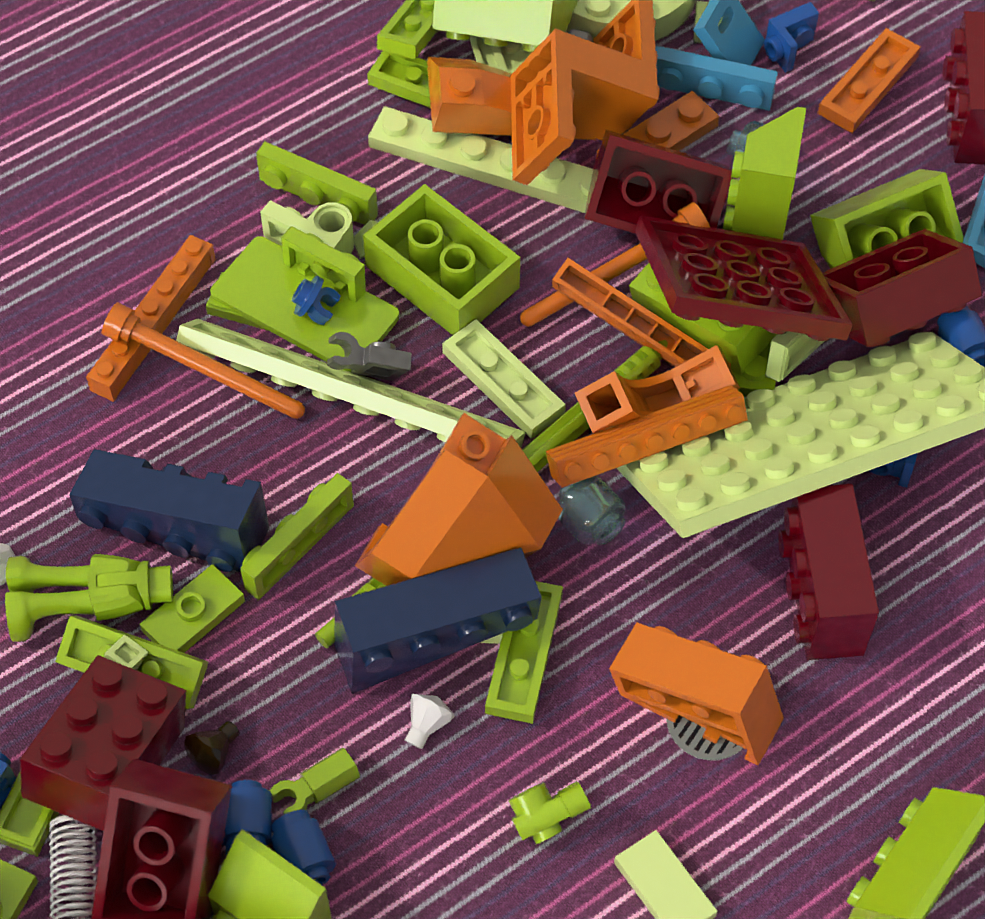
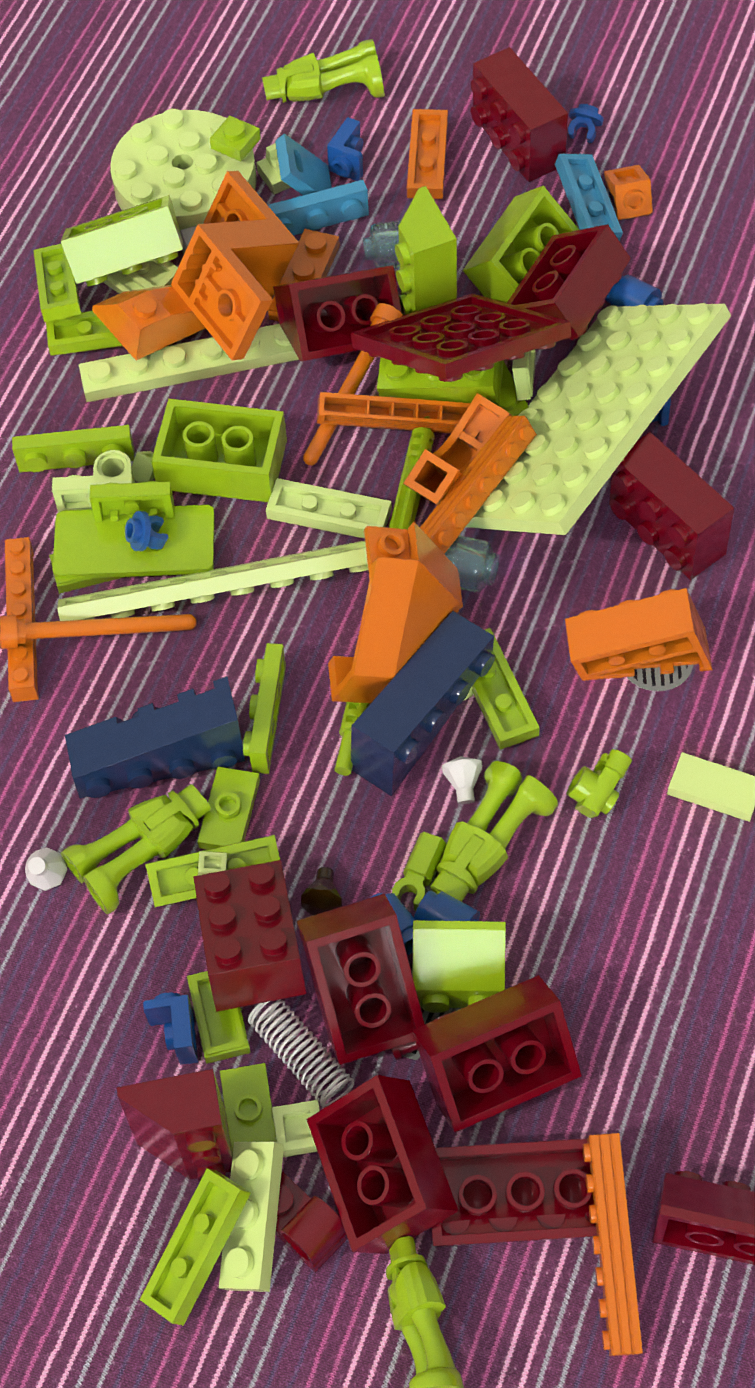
camera: 30 degrees left, 0 degrees up
flat silver plate [327,332,412,381] -> none
none -> lime piece [430,761,558,902]

